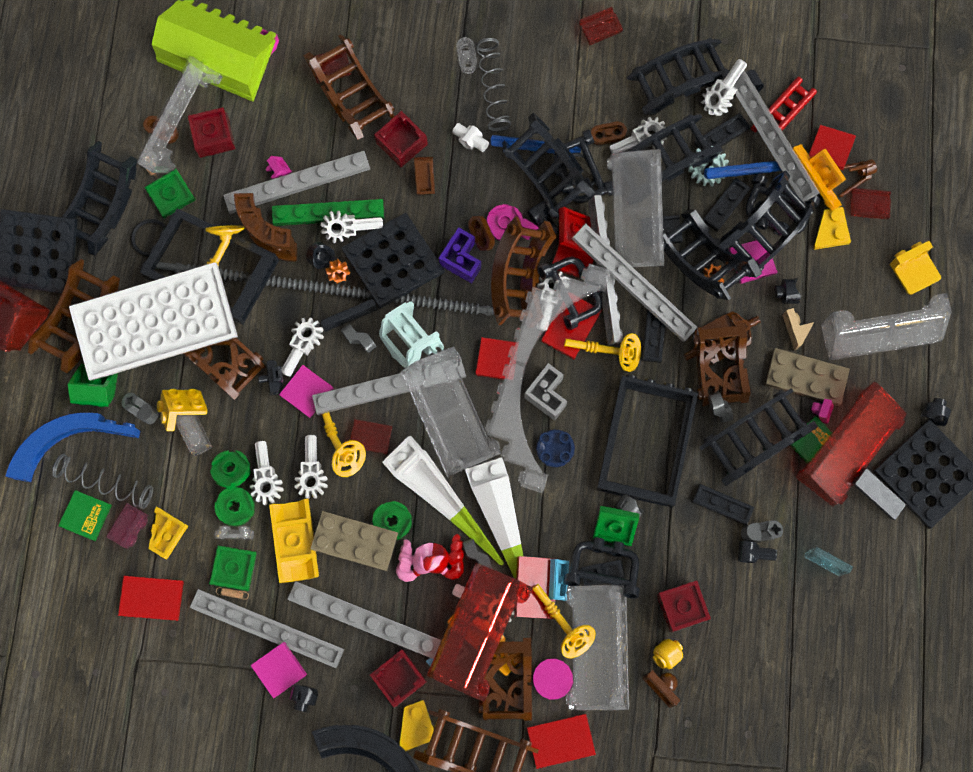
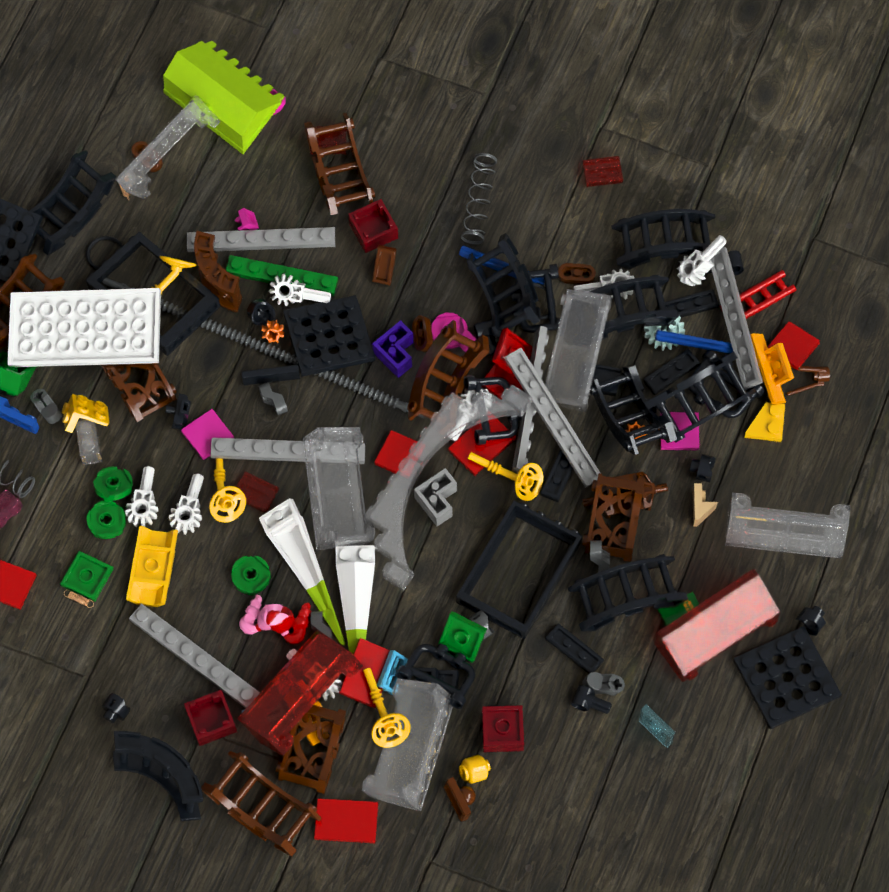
camera: 15 degrees right, 10 degrees down
green tile [145,169,196,219] -> none
yellow wing [149,506,188,560] -> none
dark red container [188,107,236,158] -> none
light grey plate [190,589,345,668] -> none
clear plate [214,526,254,540] -> none
dark pink tile [251,642,307,699] -> none
white gear [282,318,324,377] -> none
dark tan plate [311,511,398,571] -> none
light aqua animal [379,301,444,370] -> none
yellow wing [400,700,434,751] -> none
white axle [452,123,489,152] -> none
clear plate [456,37,477,74] -> none
dark pink tile [533,659,573,699] -> none
dark blue dish [536,430,575,467] -> none
dark tan plate [765,348,850,406] -> none
dark pink tile [811,398,834,424] -> none
clear red plate [851,188,891,219] -> none
tile [852,468,906,520] -> none
yellow bracket [890,241,941,295] -> none

